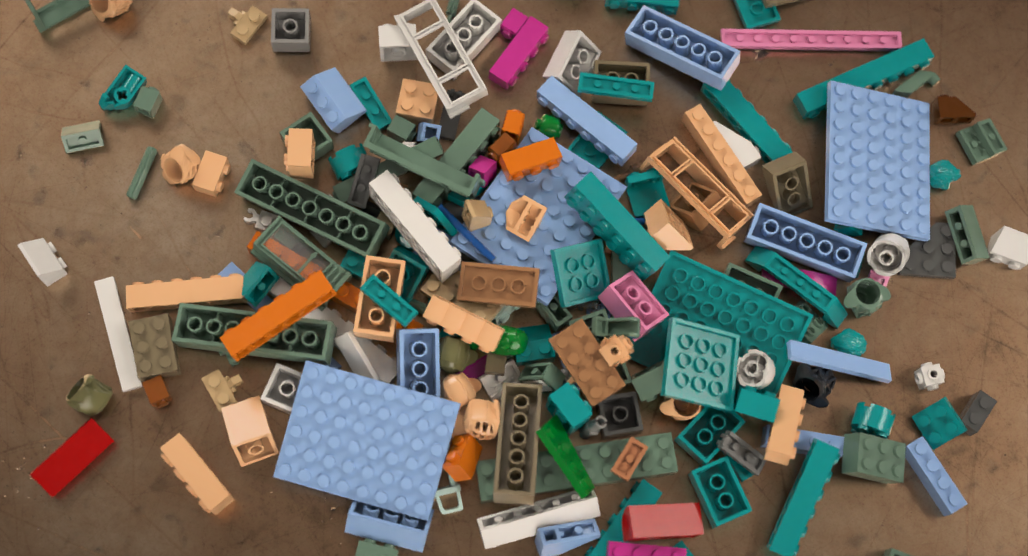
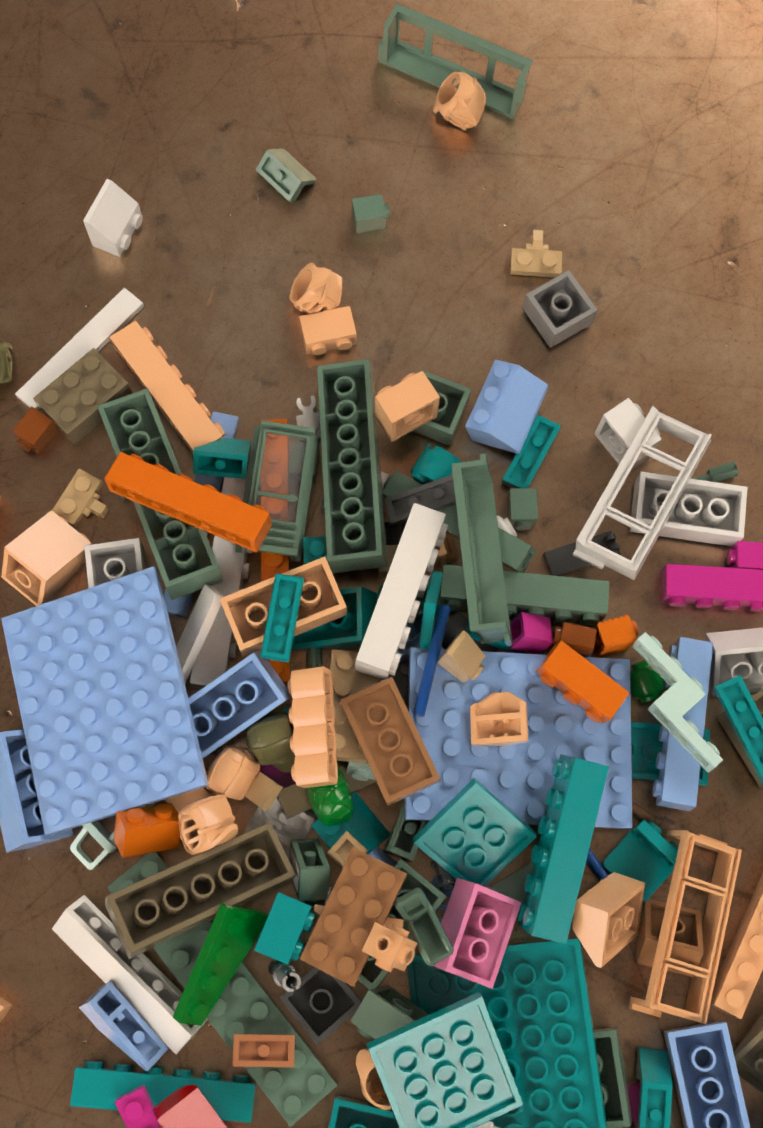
camera: 65 degrees right, 0 degrees up
teal piece [99,64,147,110] -> none
sand green axle [126,146,157,199] -> none
light nougat brick [396,78,439,125] -> none
light blue brick [416,122,442,143] -> none
none -> tan tile [245,772,283,812]
none -> tan tile [327,831,368,868]
none -> light aqua bracket [632,632,723,773]

